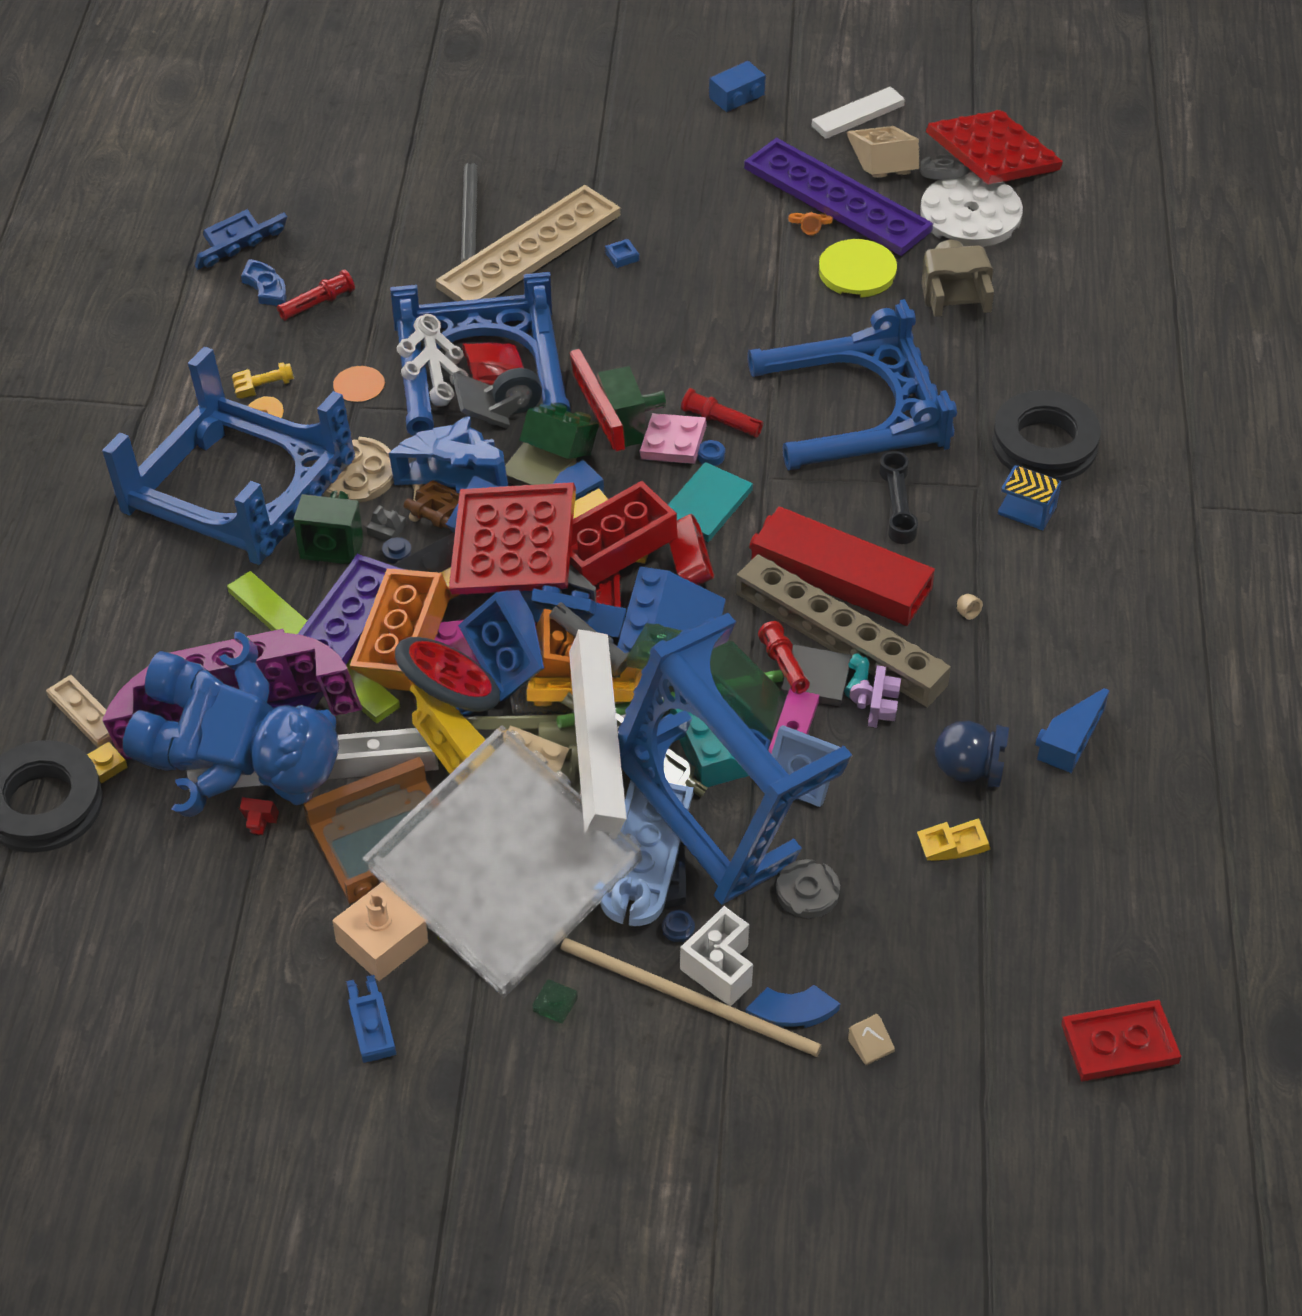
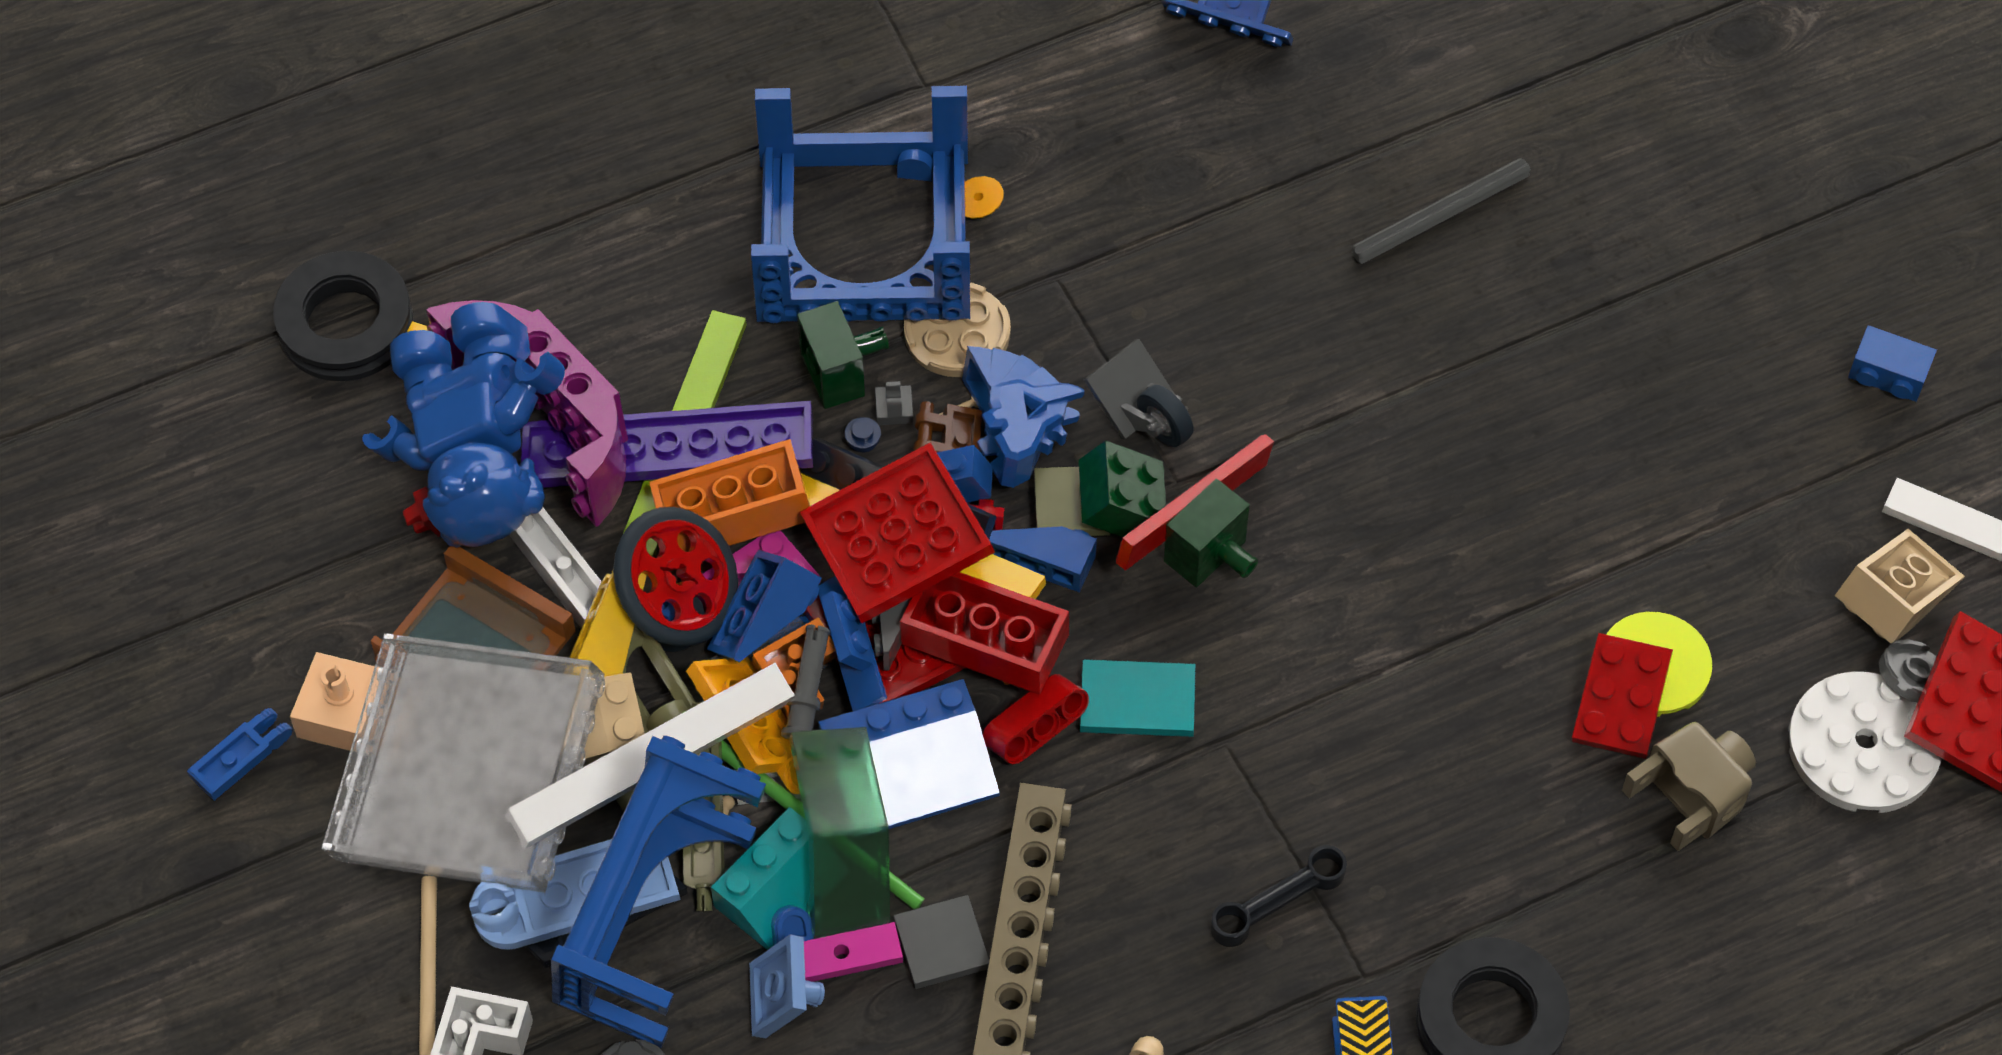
camera: 60 degrees right, 10 degrees up
tan tile [46,675,112,748] -> none
yellow hinge [232,362,294,399] -> none
blue tile [241,259,286,306] -> none
red pin [277,269,355,321] -> none
orange sticker [333,366,385,402] -> none
blue arch [390,272,571,436] -> none
white plant [397,314,468,407] -> none
tan plate [436,185,620,301] -> none
red slope [462,343,525,386] -> none
clear green plate [532,979,578,1024] -> none
blue tile [605,239,639,268] -> none
bright pink plate [640,413,707,464] -> none
dark blue plate [662,910,695,942] -> none
red pin [681,388,764,438] -> none
blue tile [697,440,725,466] -> none
dark purple plate [744,138,933,256] -> none
blue arch [747,299,957,471] -> none
red brick [749,506,935,626] -> none
red pin [758,621,810,694] -> none
orange piece [788,212,833,235] -> none
teal arm [844,653,870,699] -> none
lavender hips [850,666,901,728] -> none
none -> red plate [1572,633,1673,759]

